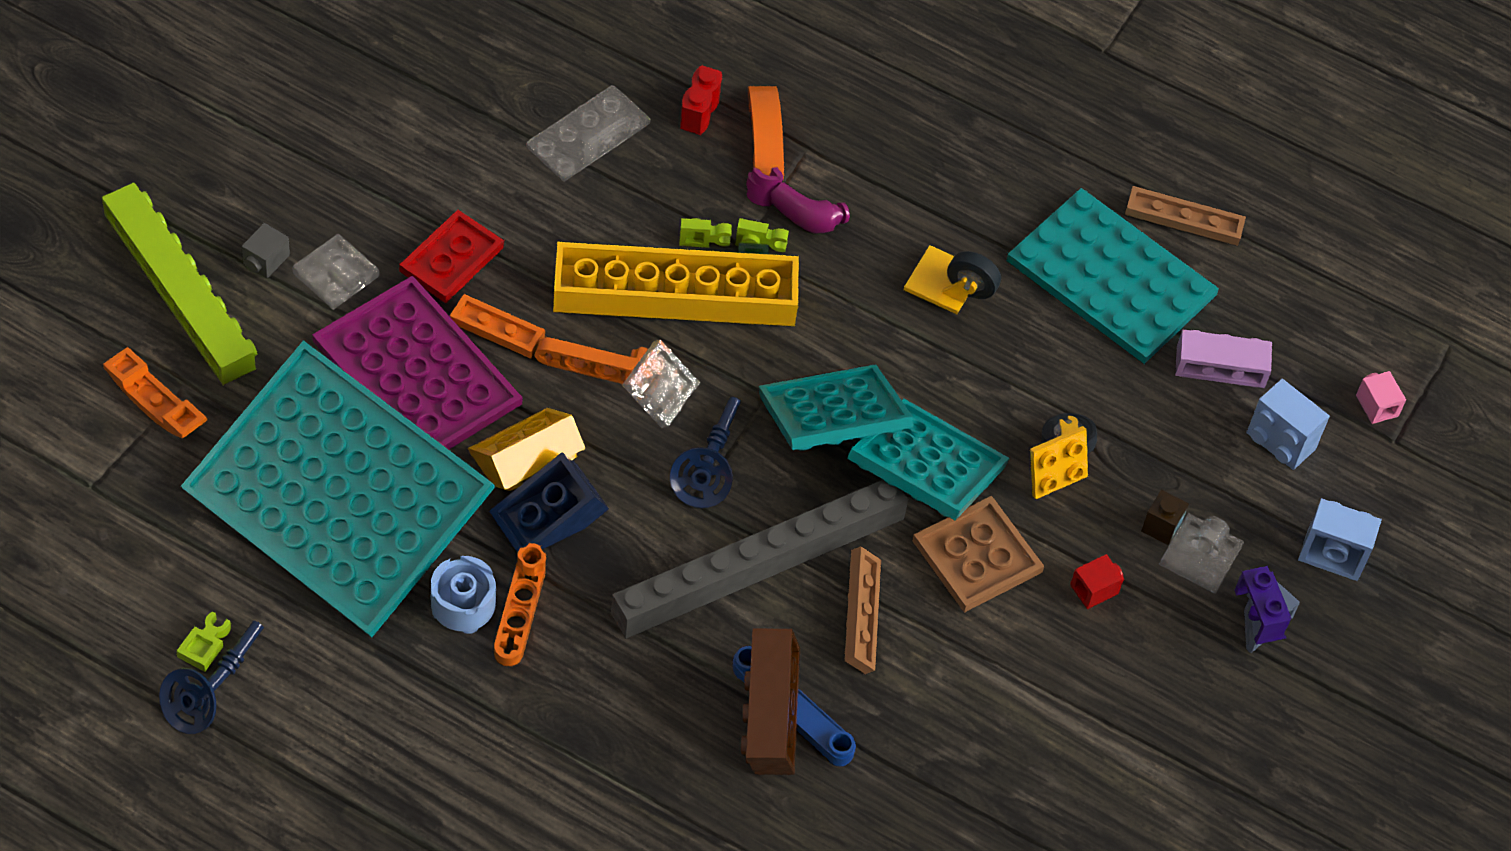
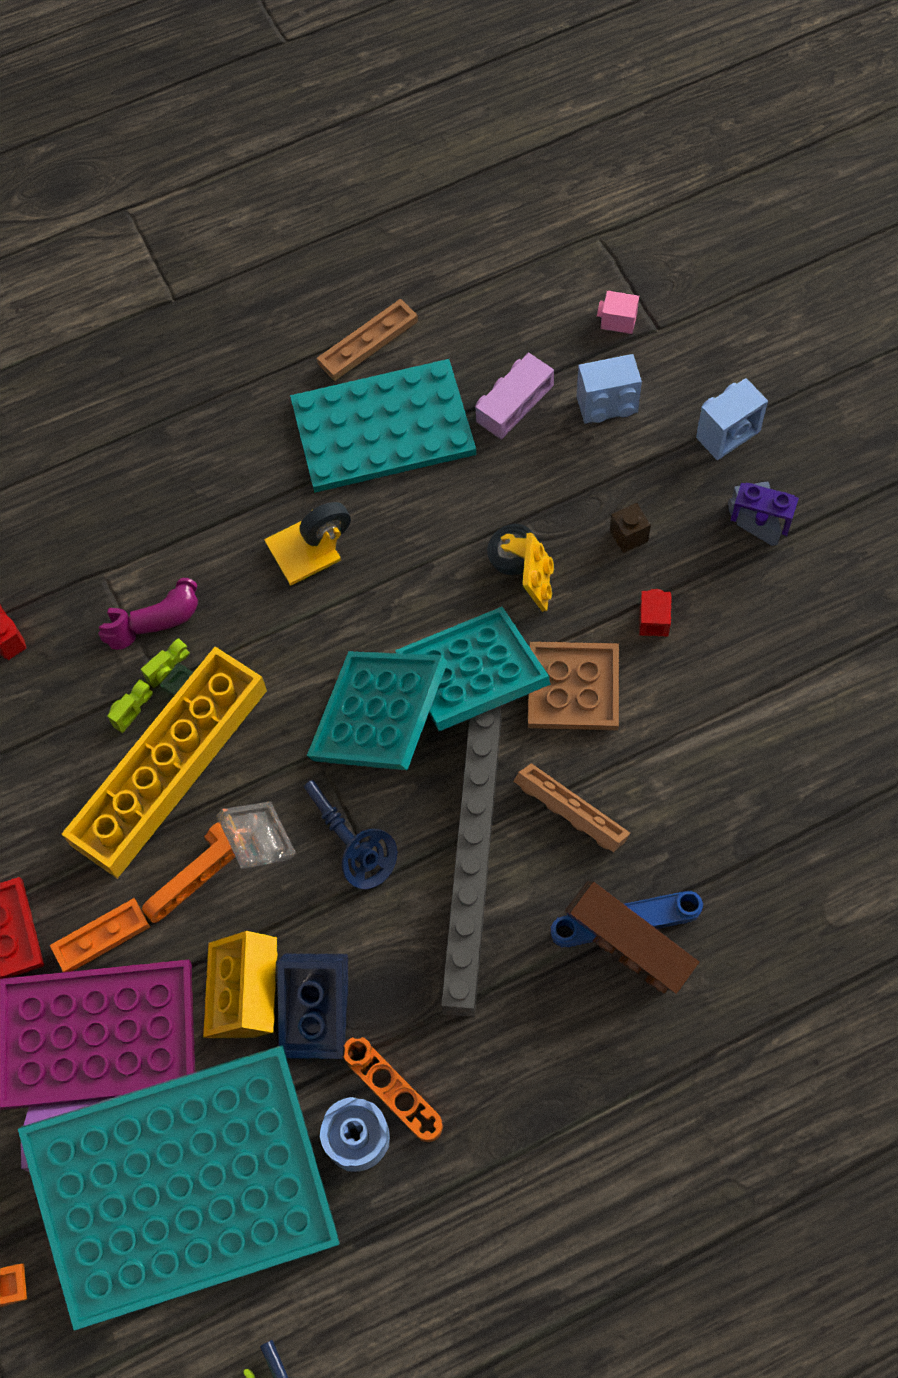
camera: 45 degrees left, 10 degrees up
orange slope [748,86,784,181] -> none
clear plate [1159,513,1244,594] -> none

